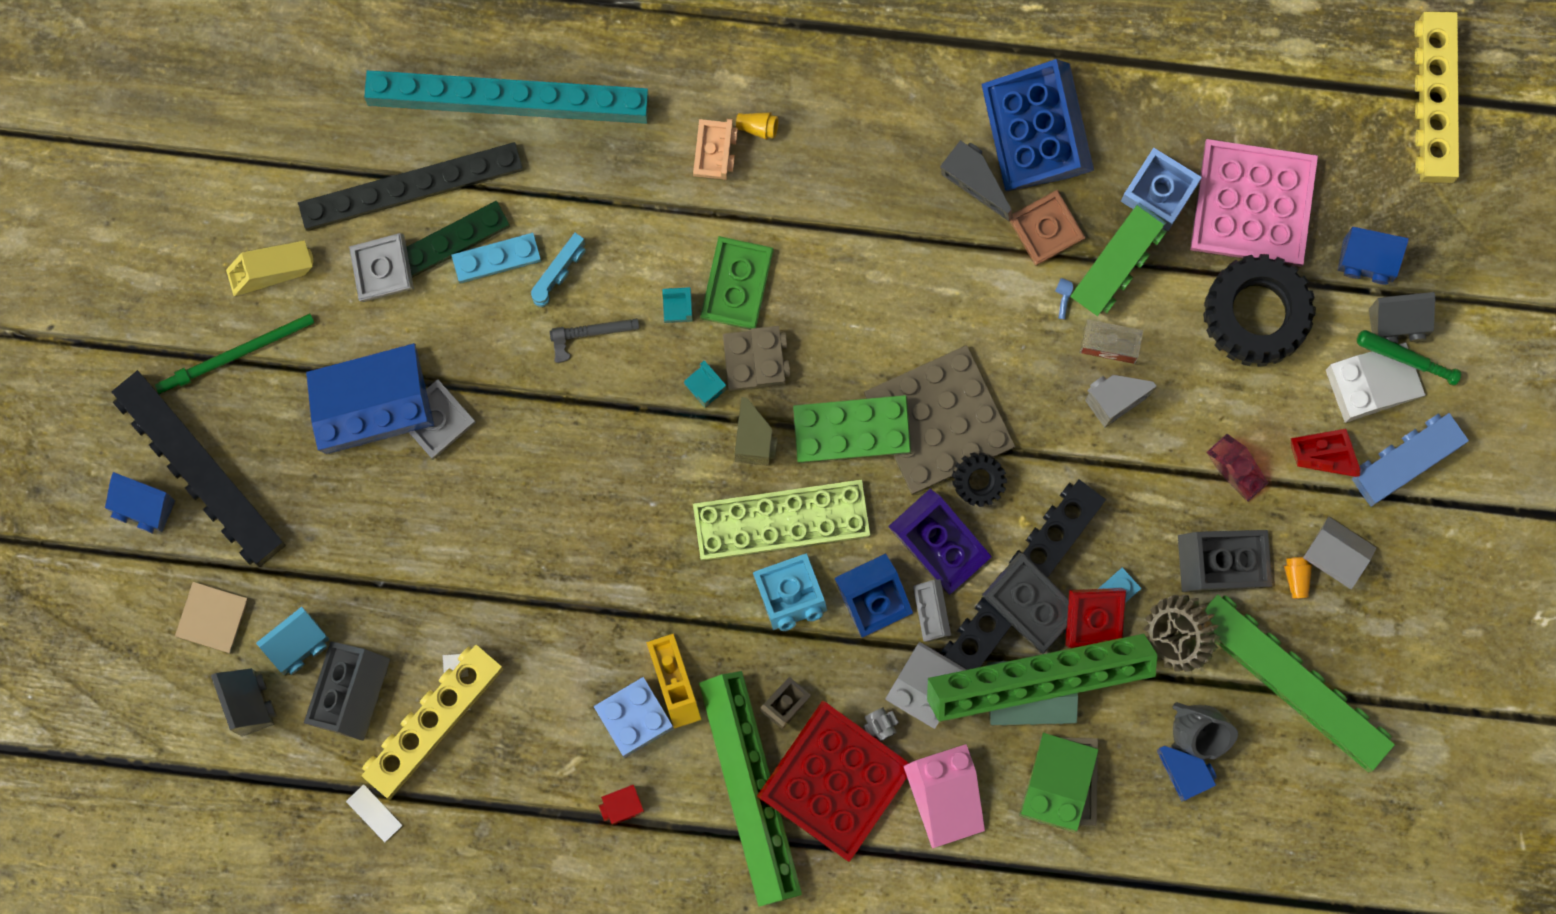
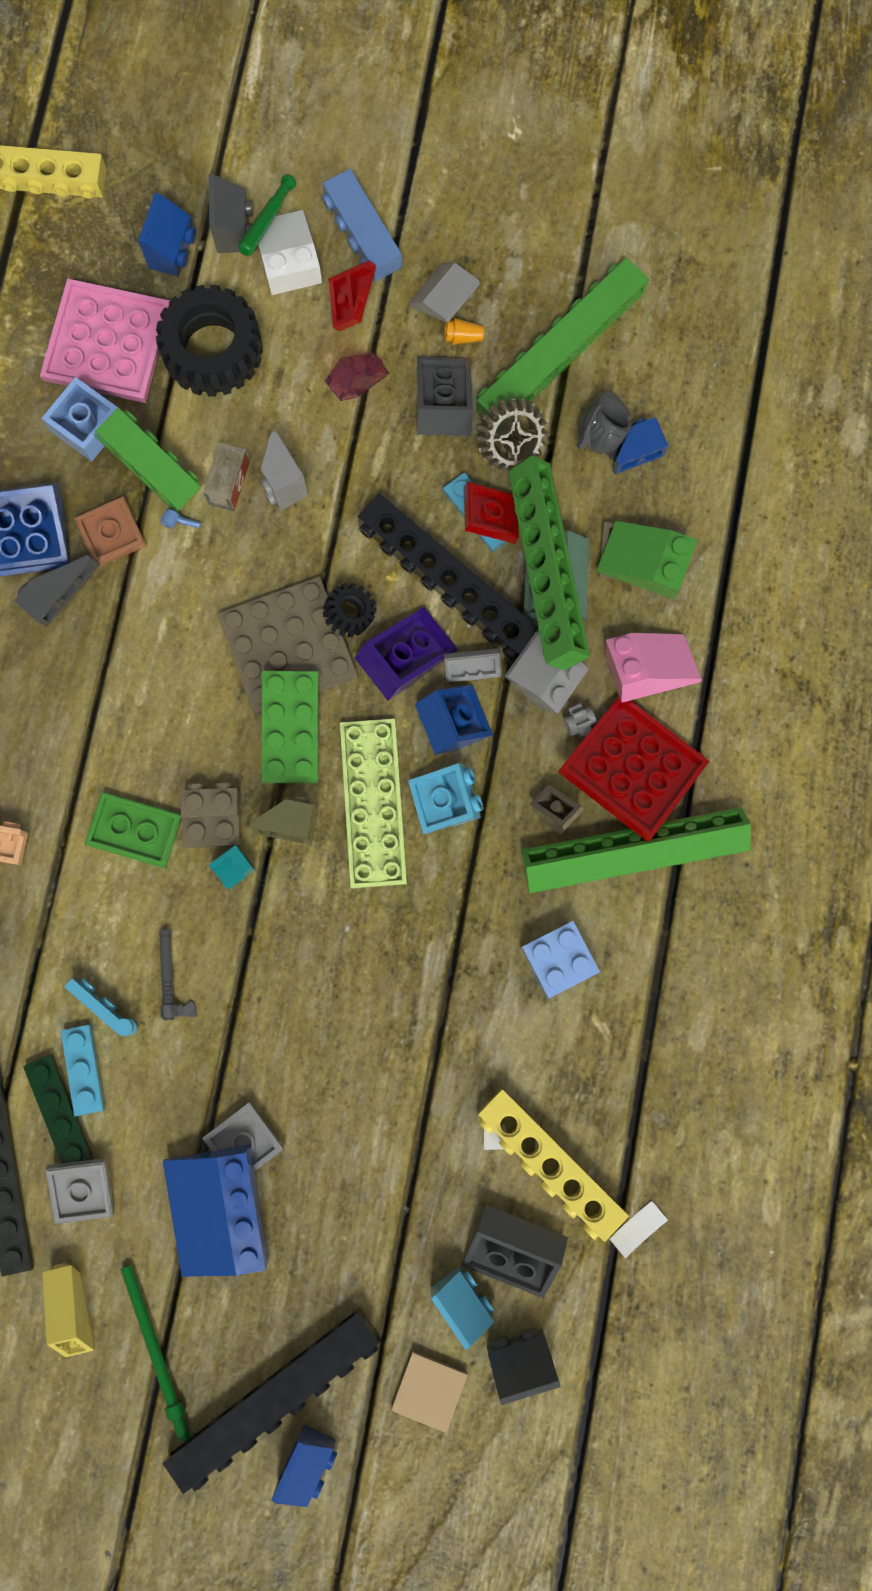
camera: 85 degrees left, 0 degrees up
red brick [598,784,645,826] -> none
yellow slope [646,634,701,729] -> none
teal panel [662,287,692,323] -> none
dark grey tile [982,553,1069,654] -> none

